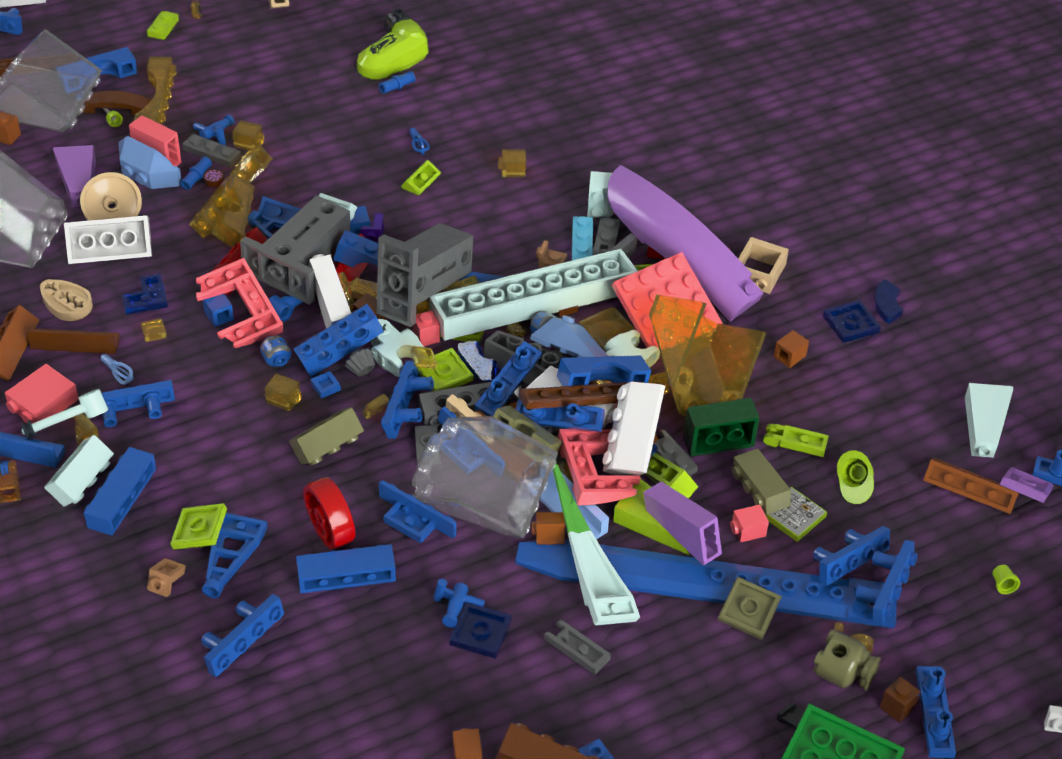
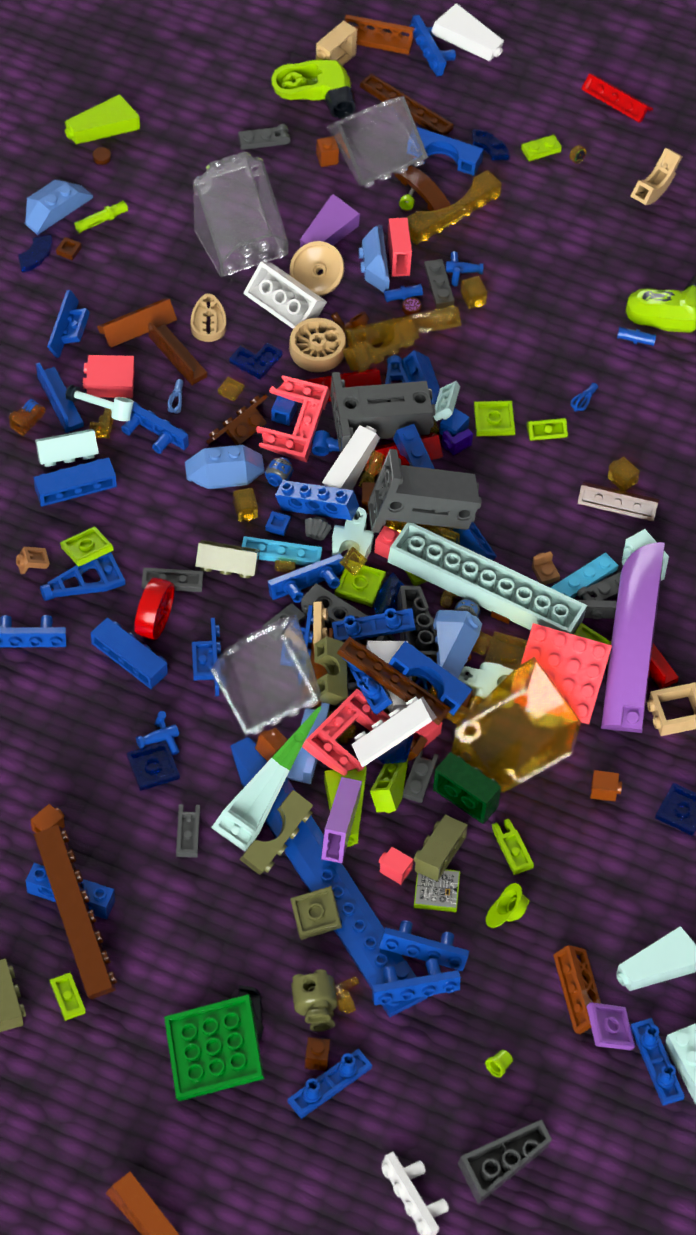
camera: 50 degrees right, 10 degrees up
none -> dark grey plate [142,568,204,592]
none -> medium blue wedge [185,445,264,489]
none -> reddish brown bracket [206,394,268,445]
none -> olive arch [240,790,313,875]
none -> medium azure plate [242,536,322,566]
none -> tan piece [289,318,346,372]
none -> reddish brown plate [331,312,369,333]
none -> clear blue tile [472,129,510,160]
none -> lime plate [474,401,515,436]
none -> panel [577,482,659,522]

